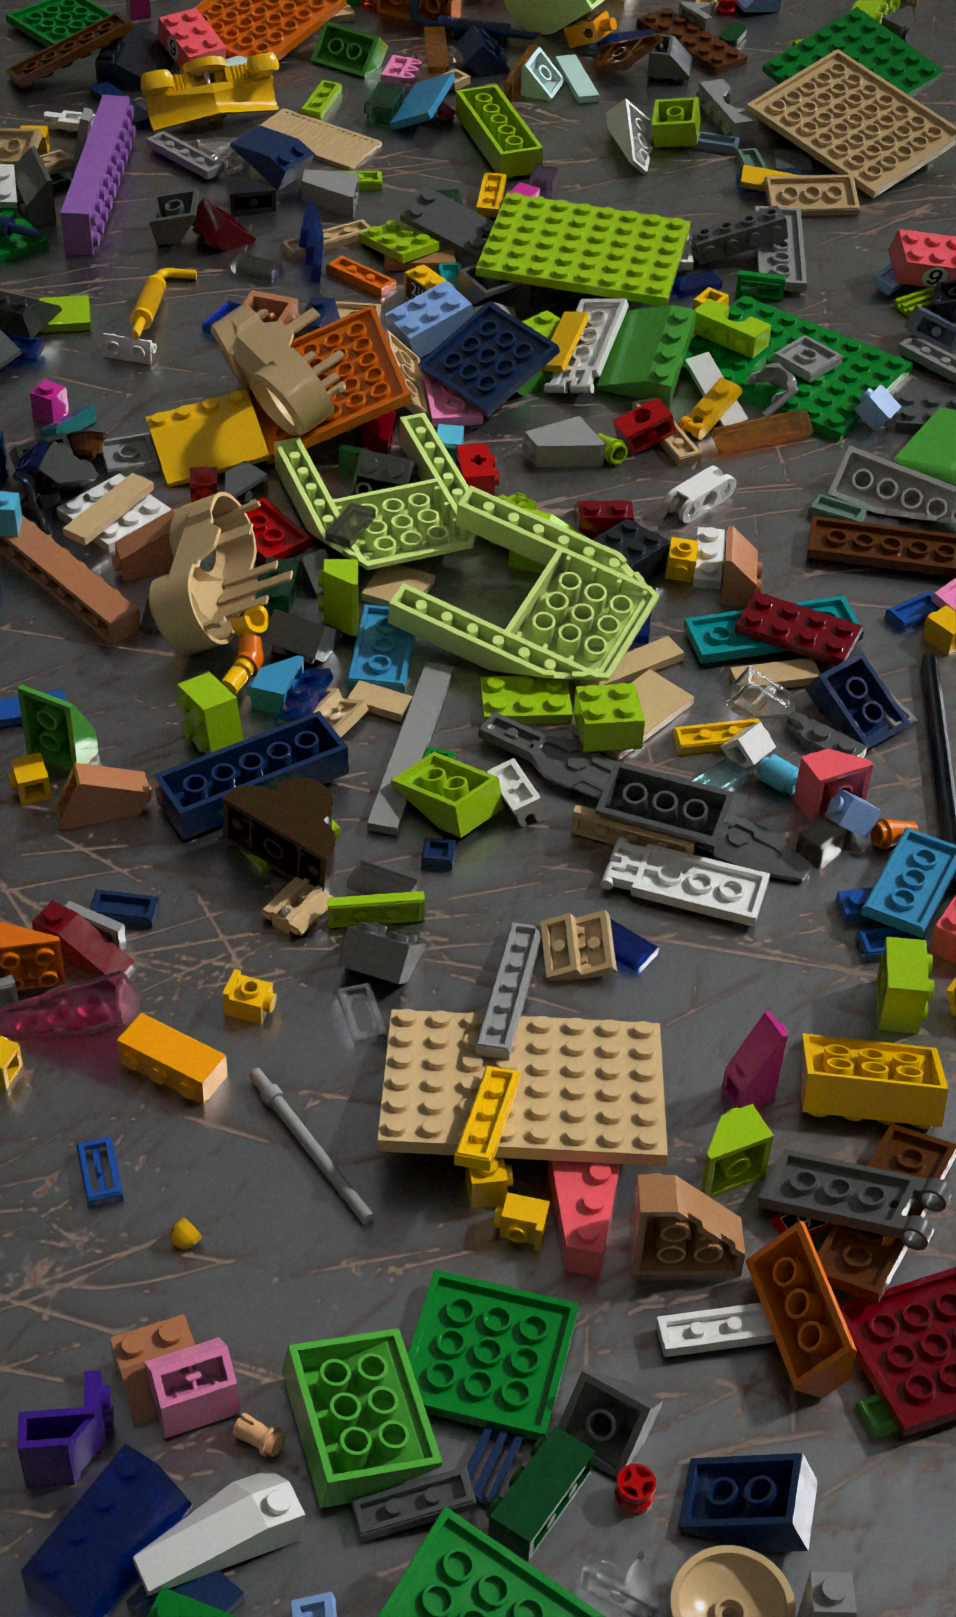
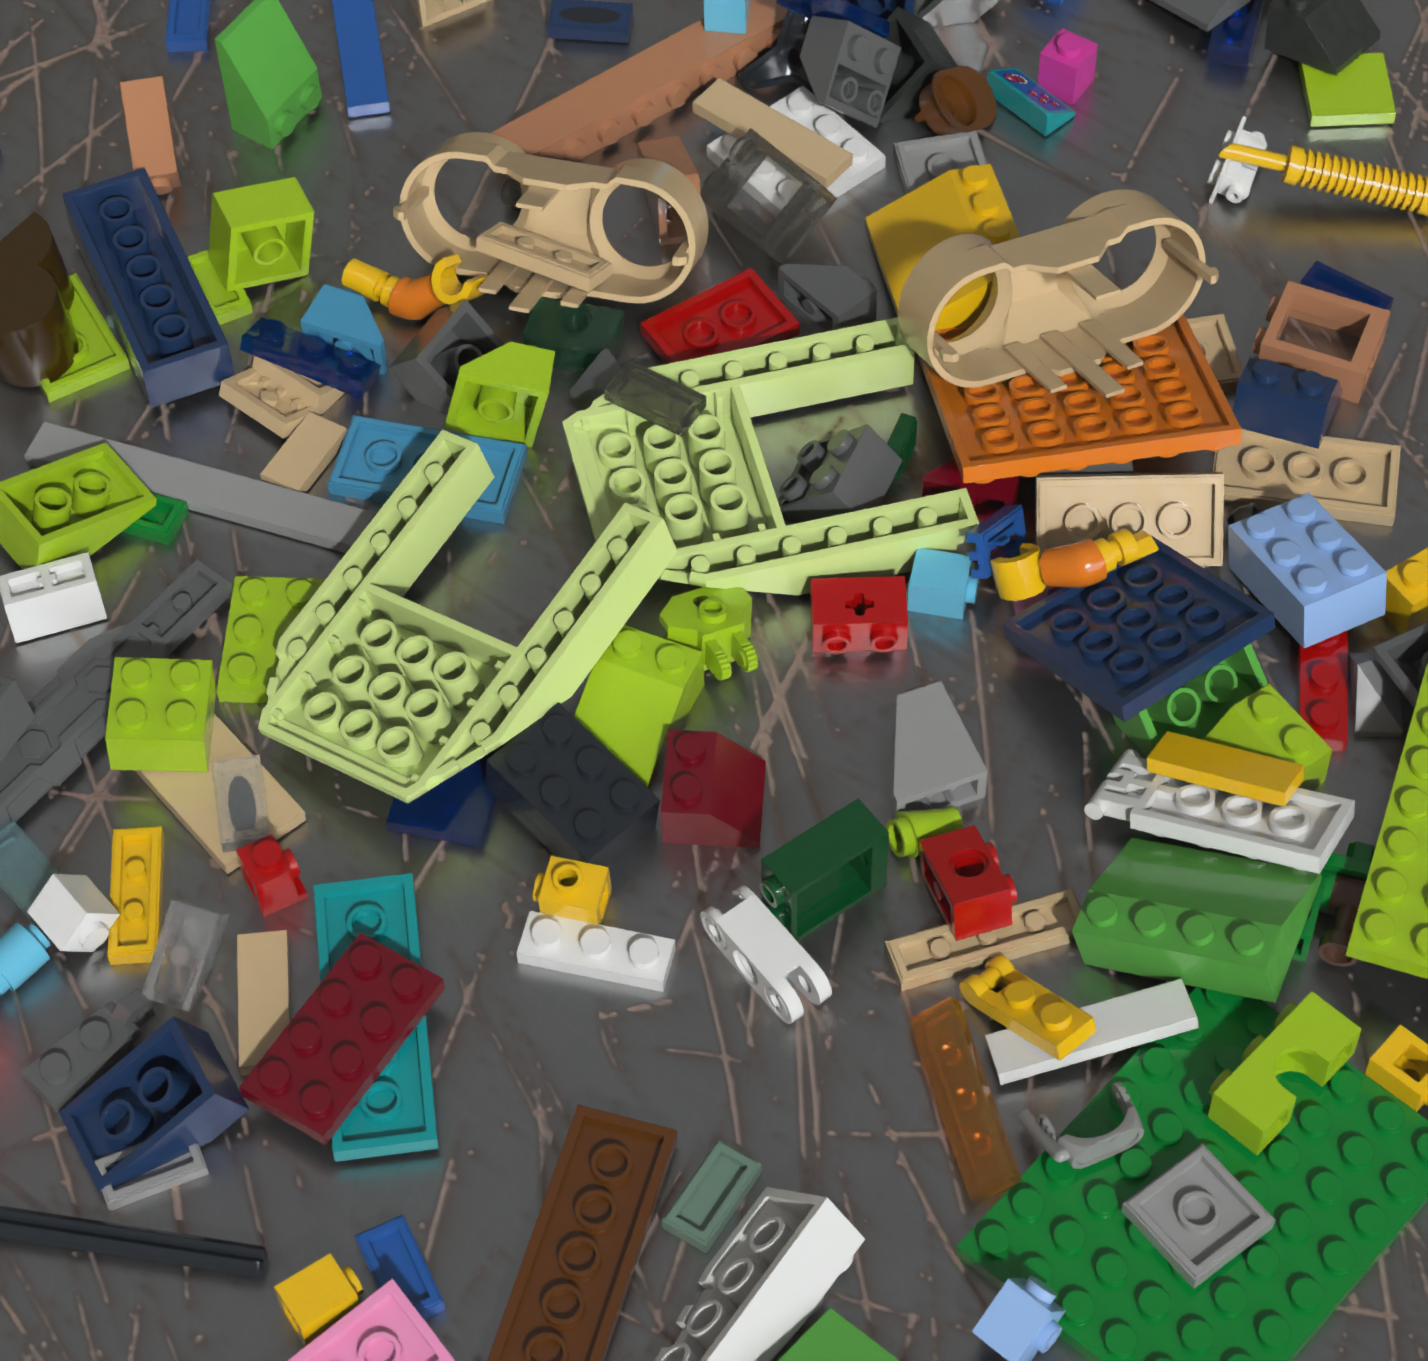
camera: 100 degrees right, 10 degrees up
yellow brick [7,752,52,806] -> none
clear red brick [190,466,219,503] -> none
tan tile [361,564,435,607] -> none
tan tile [572,636,684,686] -> none
nougat slope [720,526,762,606] -> none
none -> clear tile [211,755,271,853]
none -> red brick [236,834,308,918]
none -> tan tile [476,221,612,292]
none -> clear smoke window [700,128,838,265]
none -> dark green window [759,798,889,941]
none -> blue tile [966,504,1027,579]
none -> piece [990,528,1159,601]

